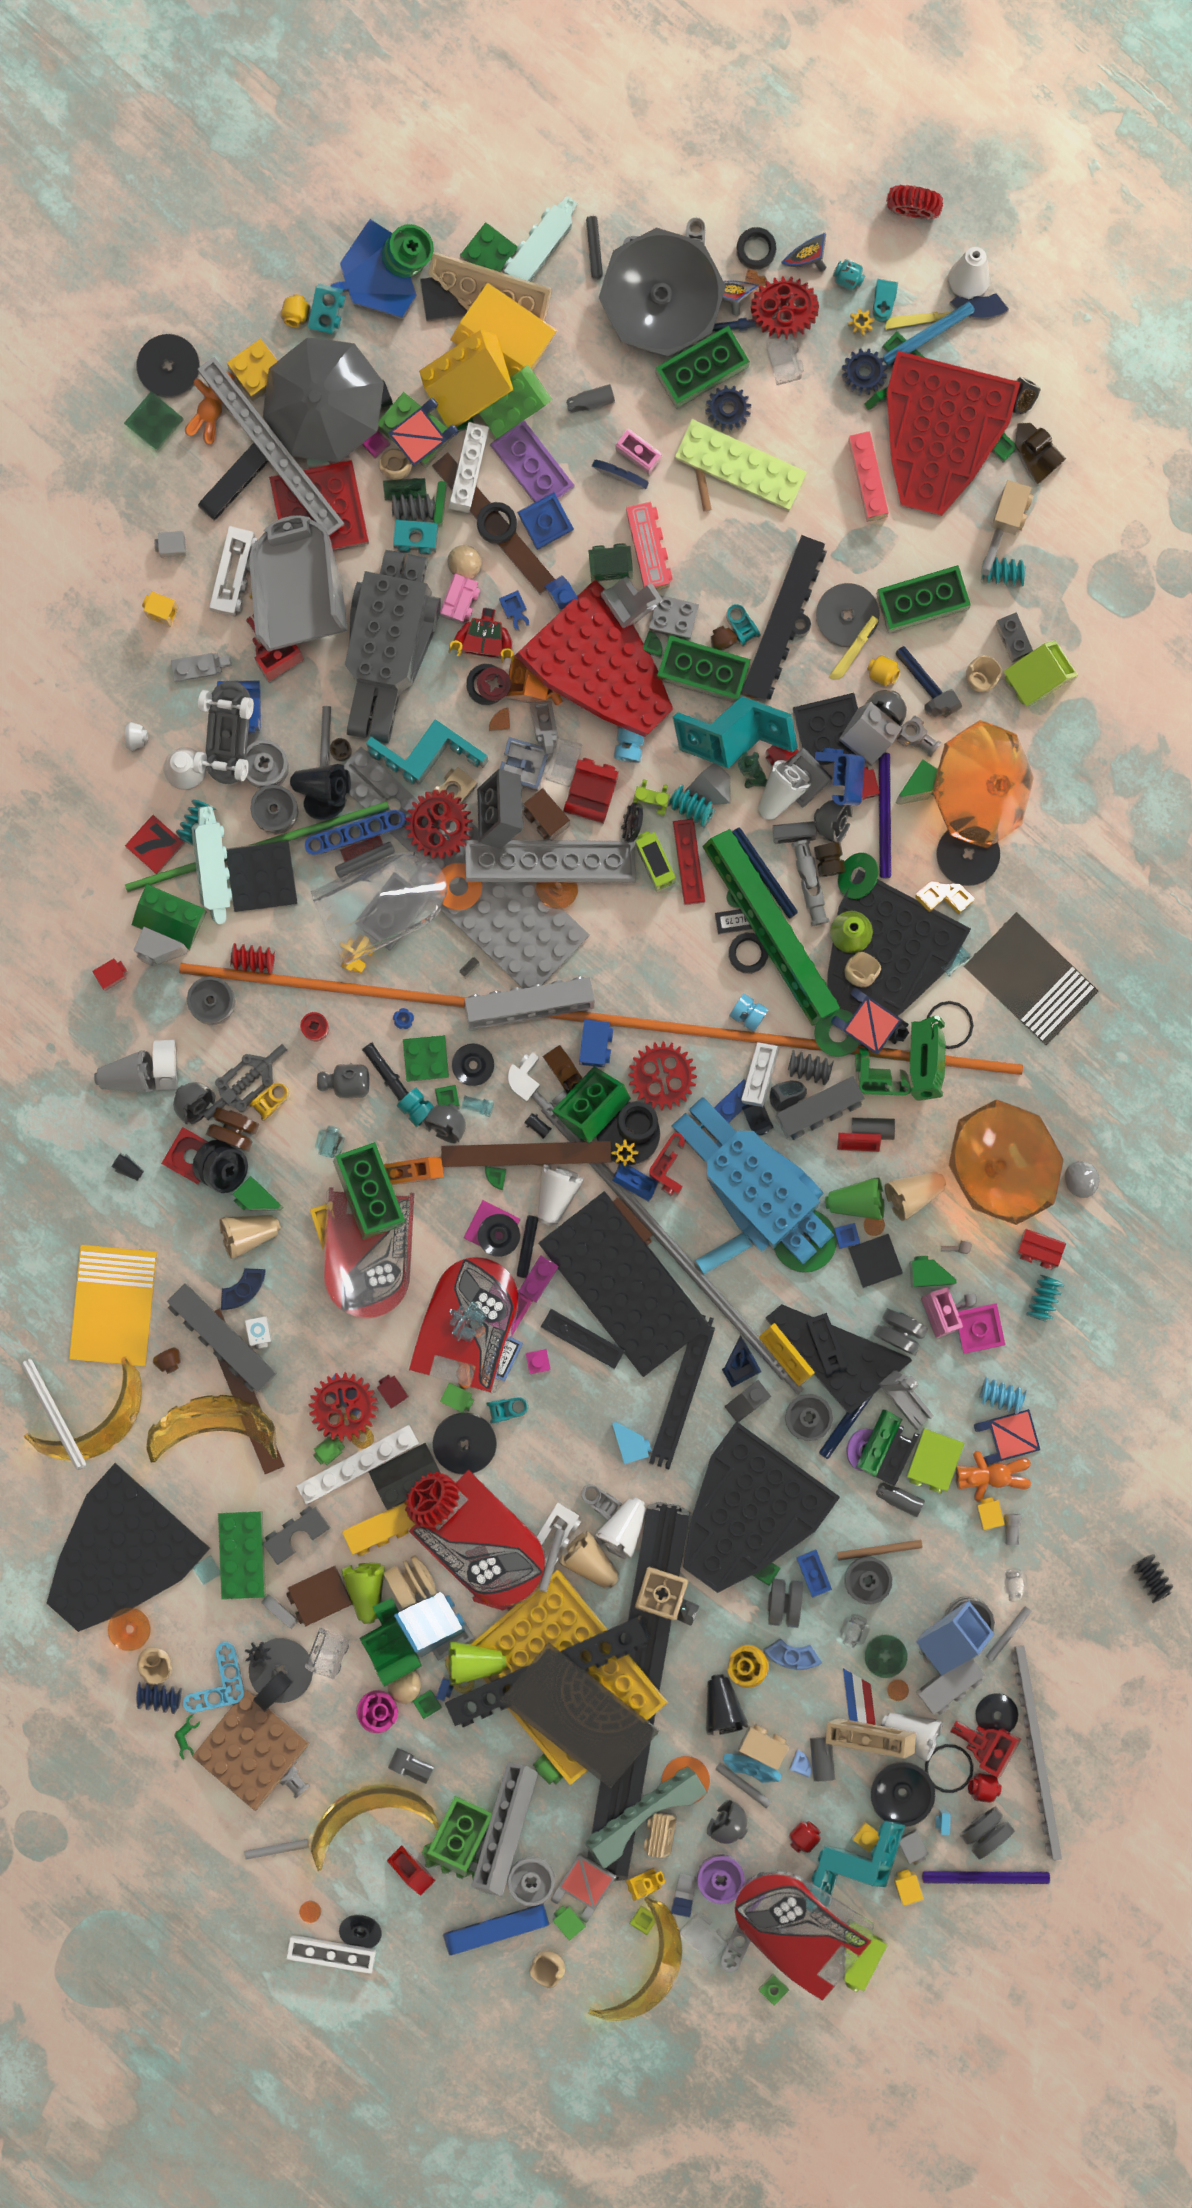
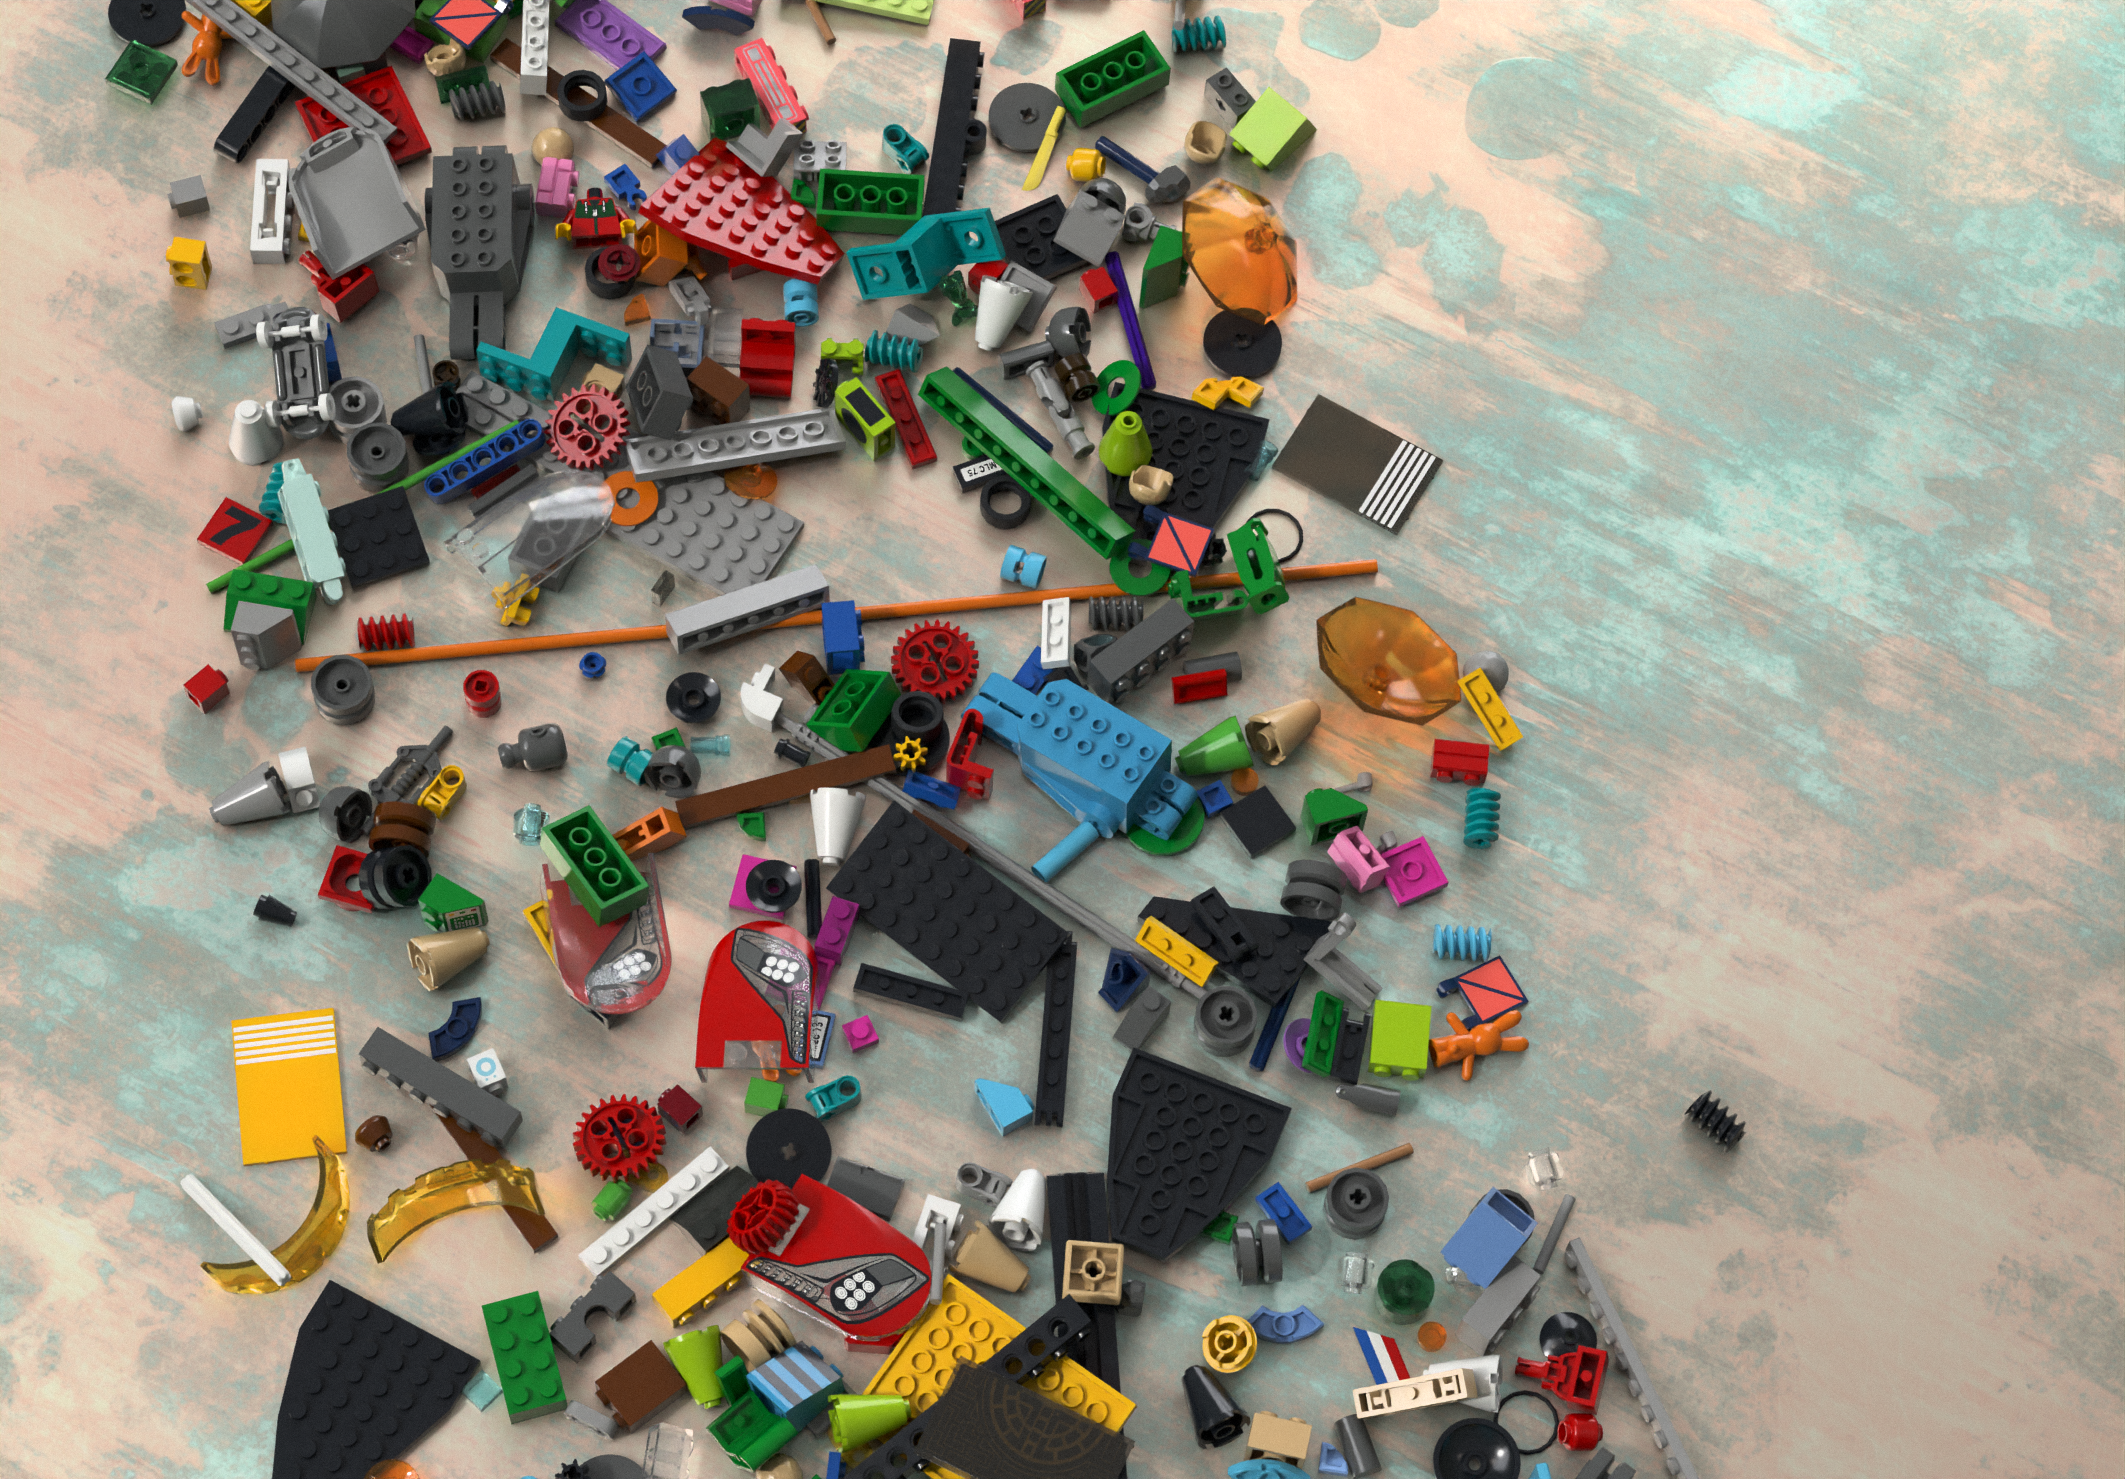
camera: 20 degrees left, 20 degrees down
black pin [362,1042,409,1101] -> none
teal brick [393,520,438,555] -> none
green plate [403,1035,449,1082] -> none
green tile [433,481,447,527] -> none
clear light blue hips [449,1301,487,1342] -> none
reddish brown cone [711,626,738,651] -> none
blue piece [815,748,865,806] -> none
yellow brick [976,1497,1005,1530] -> none
light grey pin [1004,1514,1022,1545] -> none
none -> dark grey piece [827,1156,905,1222]
none -> yellow plate [1457,667,1523,751]

